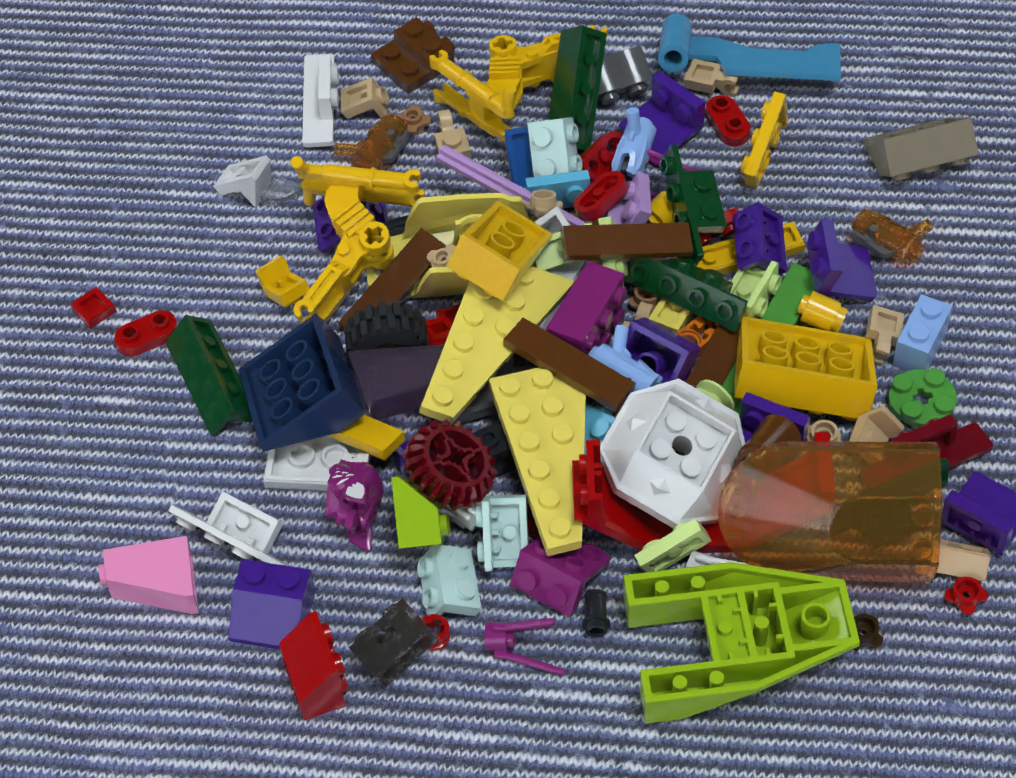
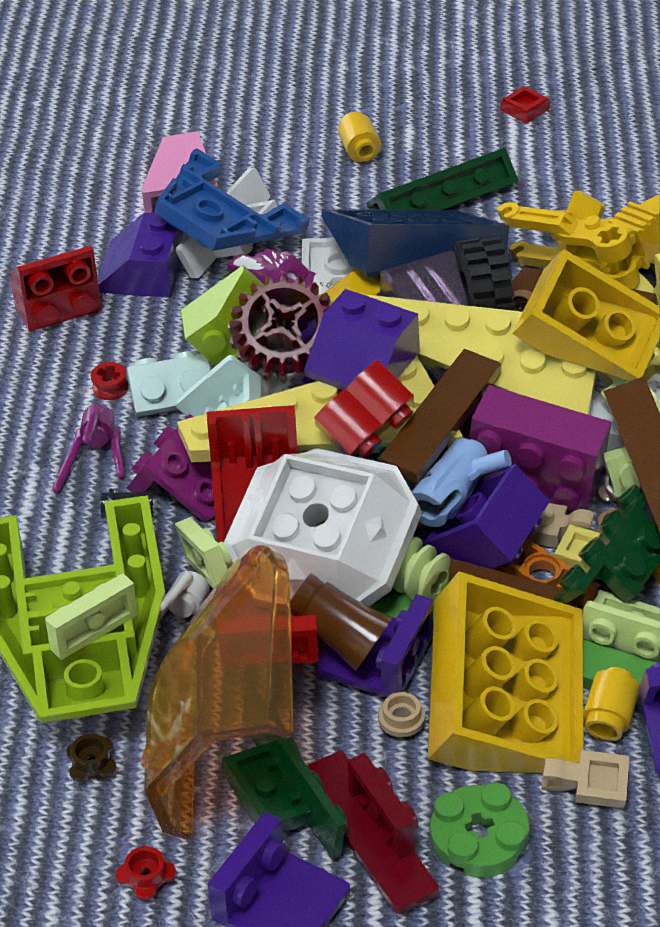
camera: 85 degrees right, 10 degrees down
red plate [114,310,178,357] -> none
clear smoke brick [349,598,439,687] -> none
tan bracket [848,406,904,466] -> none
light blue brick [893,294,953,371] -> none
tan slope [915,535,990,581] -> none
none -> yellowish green plate [45,573,138,660]
none -> blue wing [154,148,310,251]
none -> dark purple slope [304,289,420,390]
none -> red brick [314,359,414,459]
none -> yellow brick [338,112,381,162]

